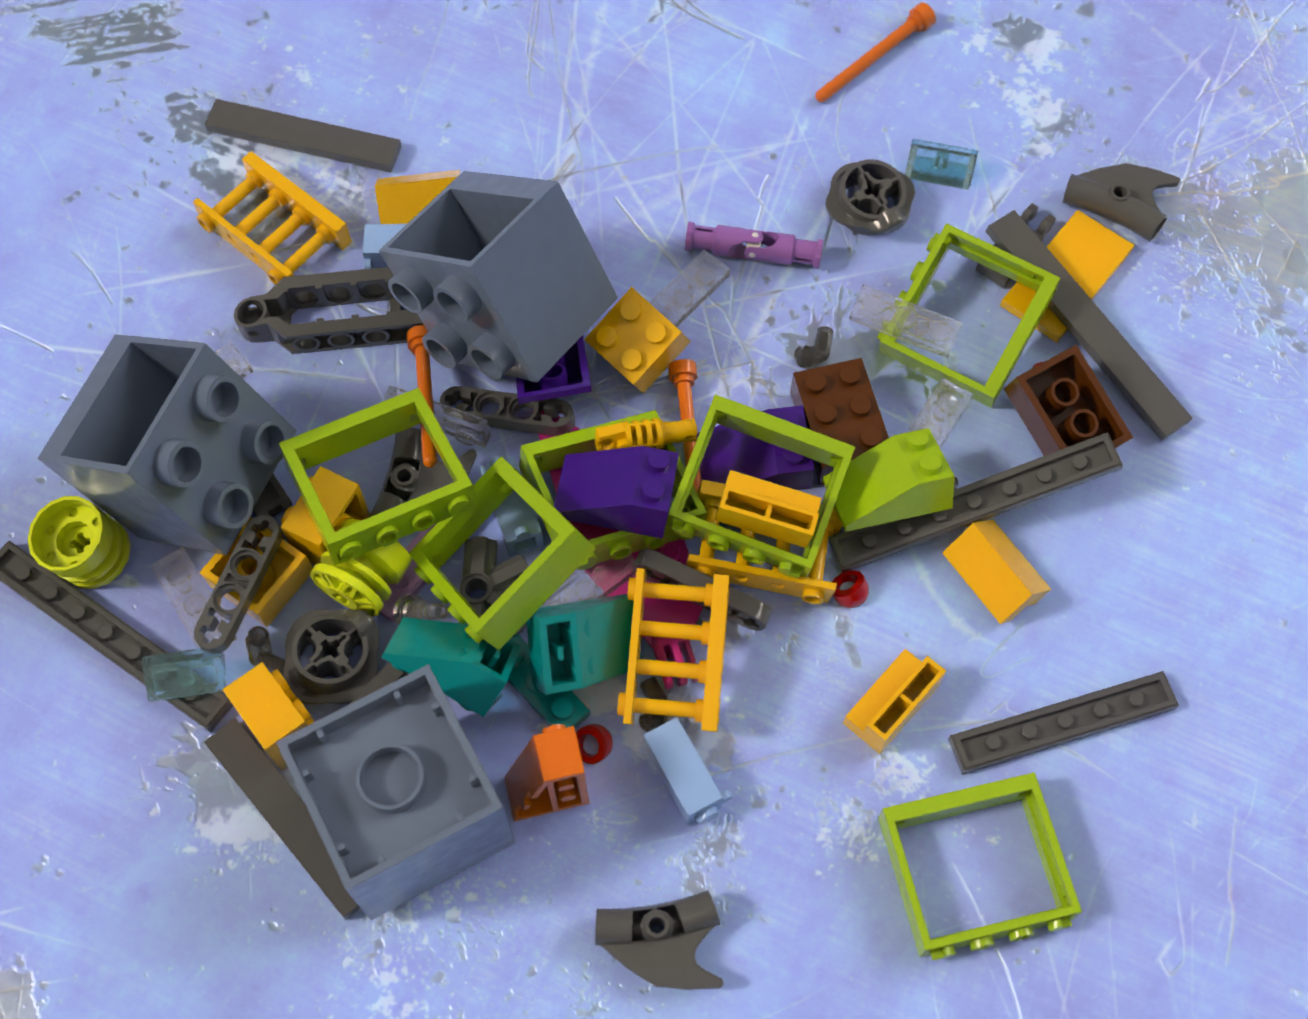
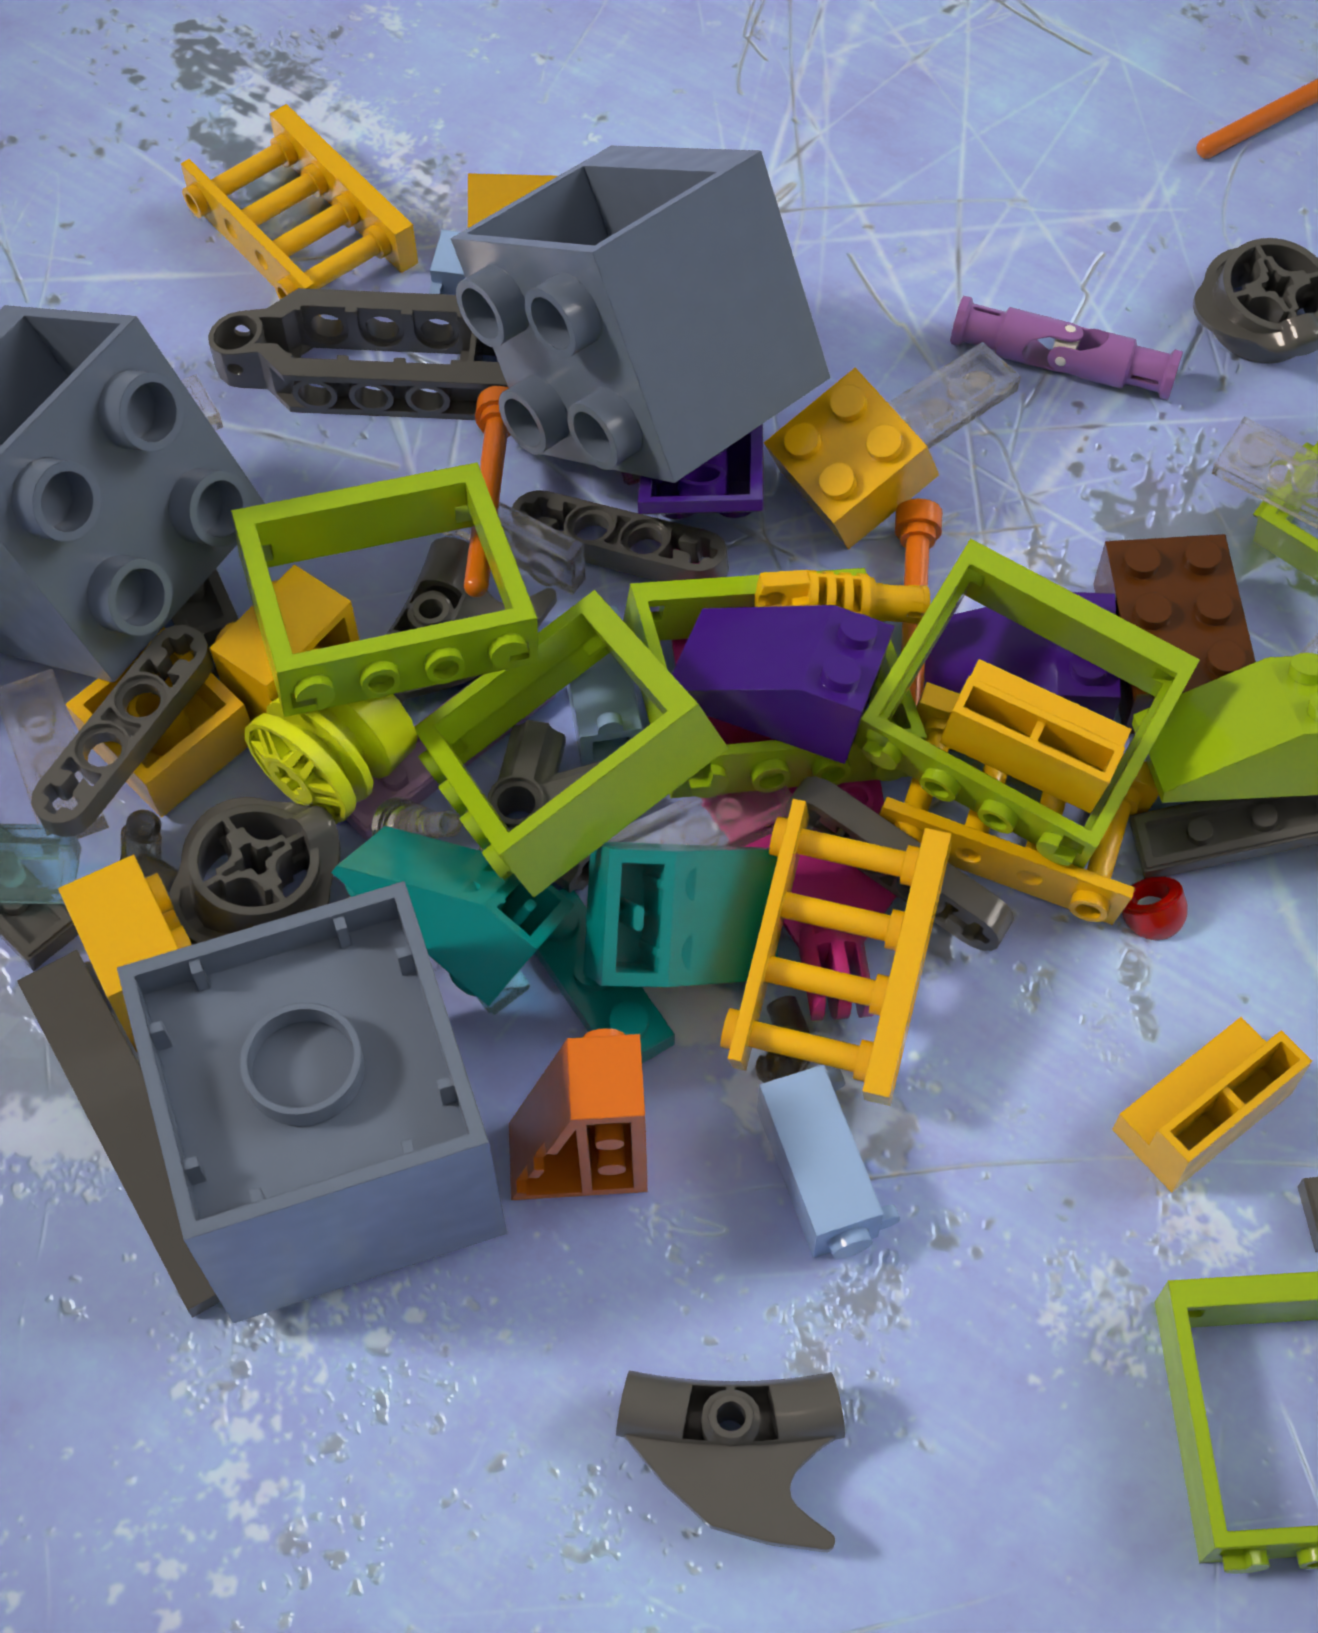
camera: 10 degrees right, 5 degrees down
dark grey tile [204,99,402,173] -> none
red piece [576,724,613,764] -> none
clear smoke arm [794,326,834,369] -> none

